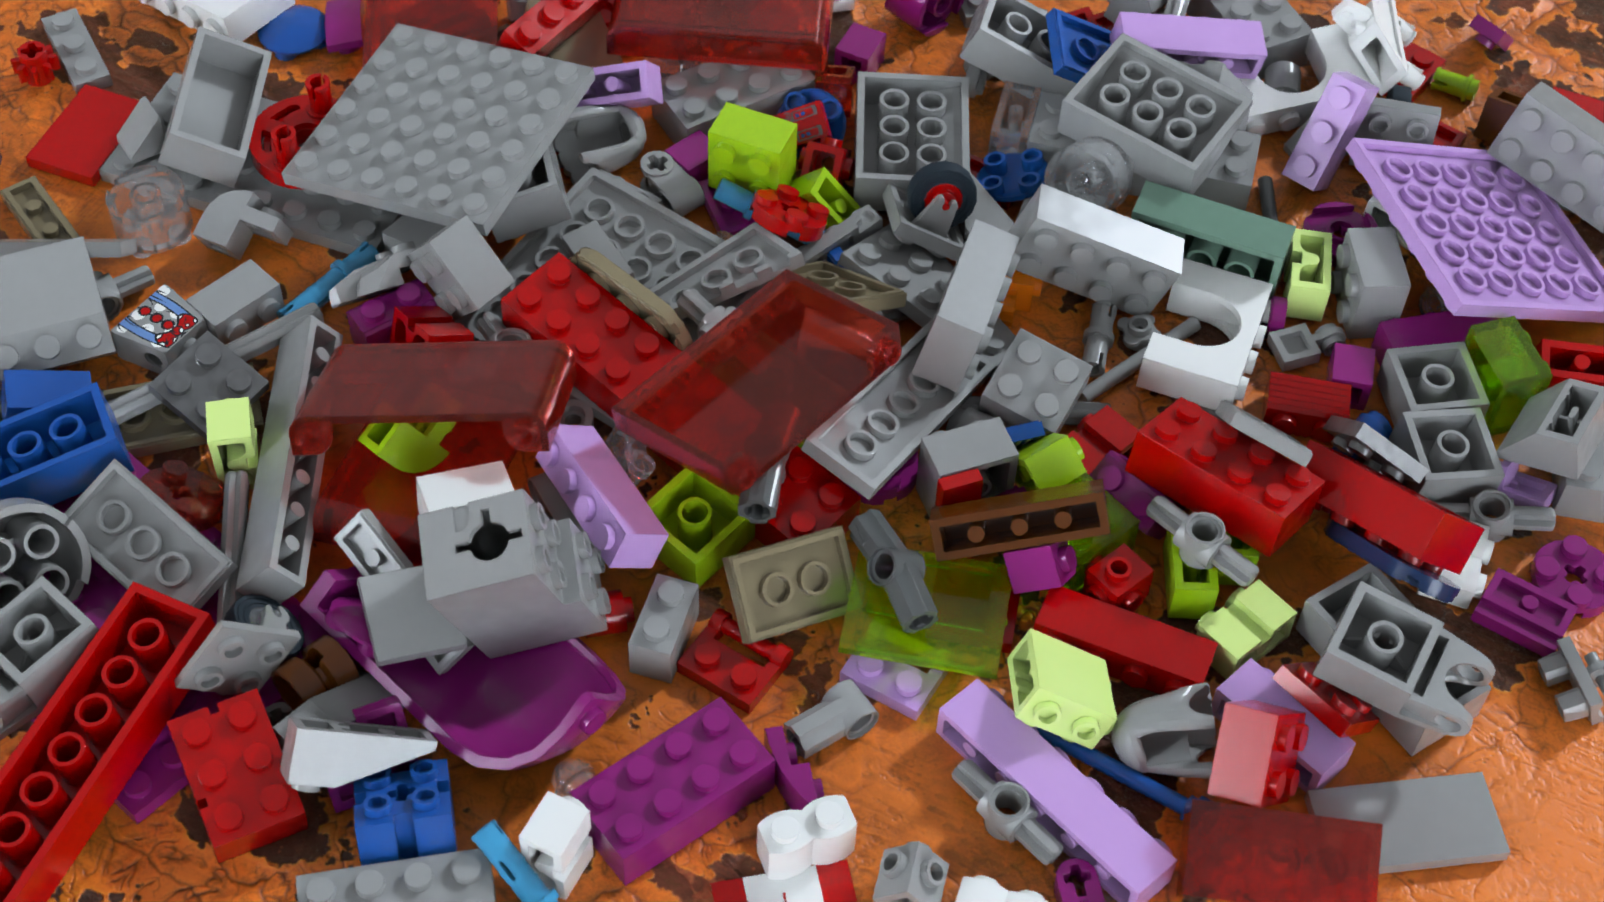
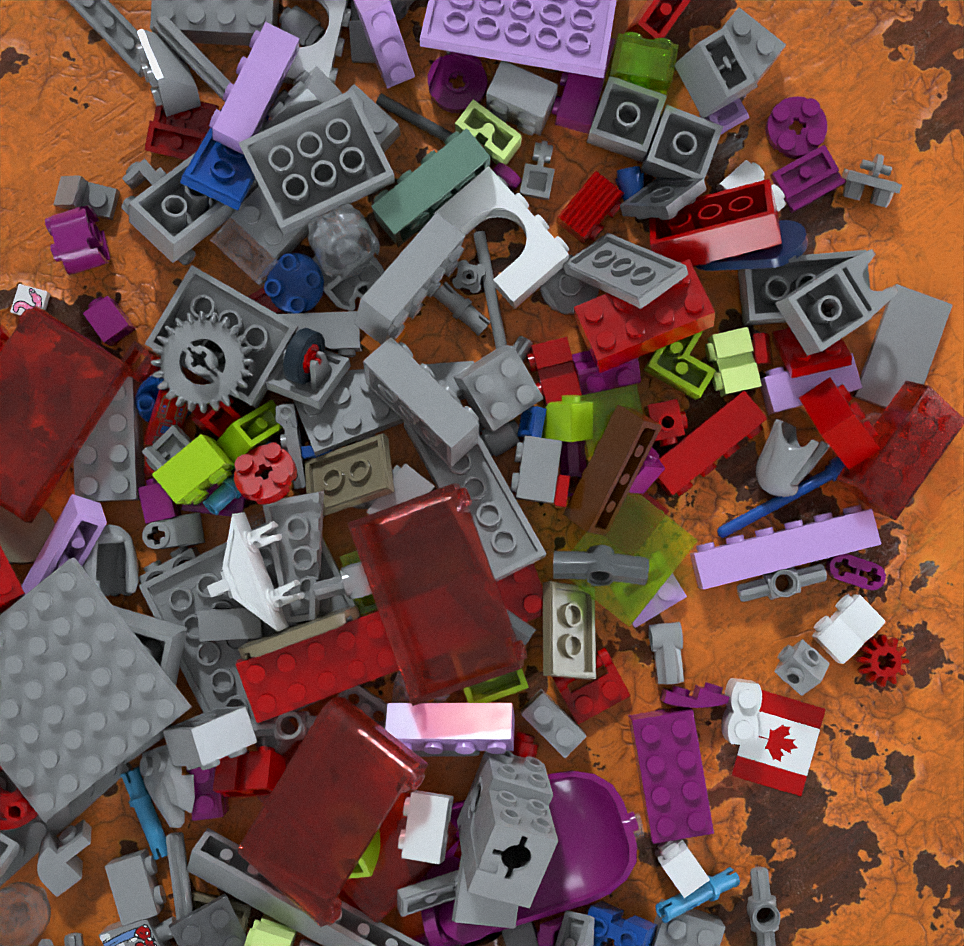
camera: 60 degrees left, 35 degrees up
yellowish green brick [1007,628,1117,749] -> none
light grey axle [1146,496,1259,587] -> none
magenta brick [1326,342,1375,411] -> none
light grey axle [1436,489,1556,543] -> none
none -> light grey gear [151,311,254,413]
none -> white connector [207,512,305,632]
none -> red tile [753,332,773,366]

